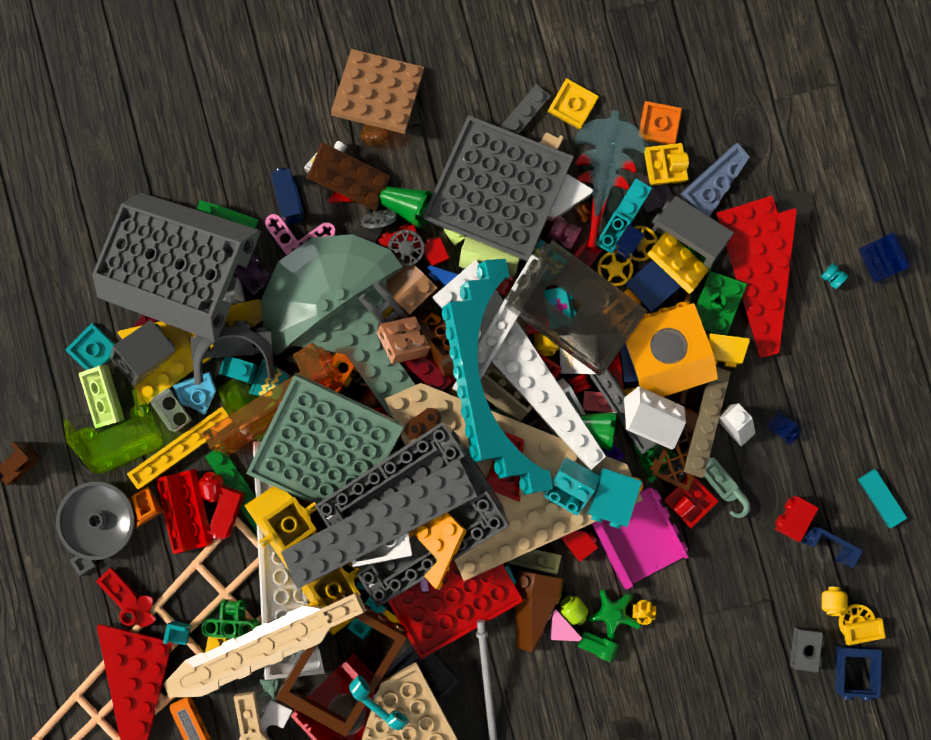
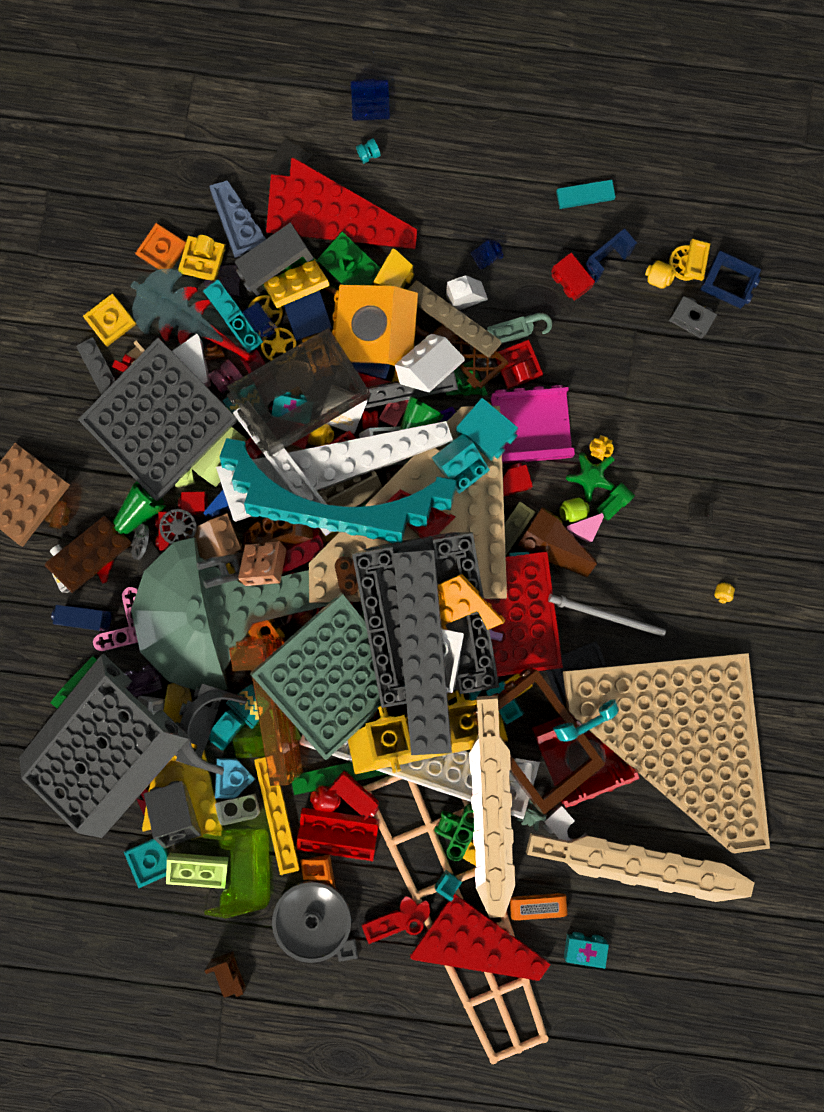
camera: 65 degrees left, 0 degrees up
none -> red tile [112,354,136,372]

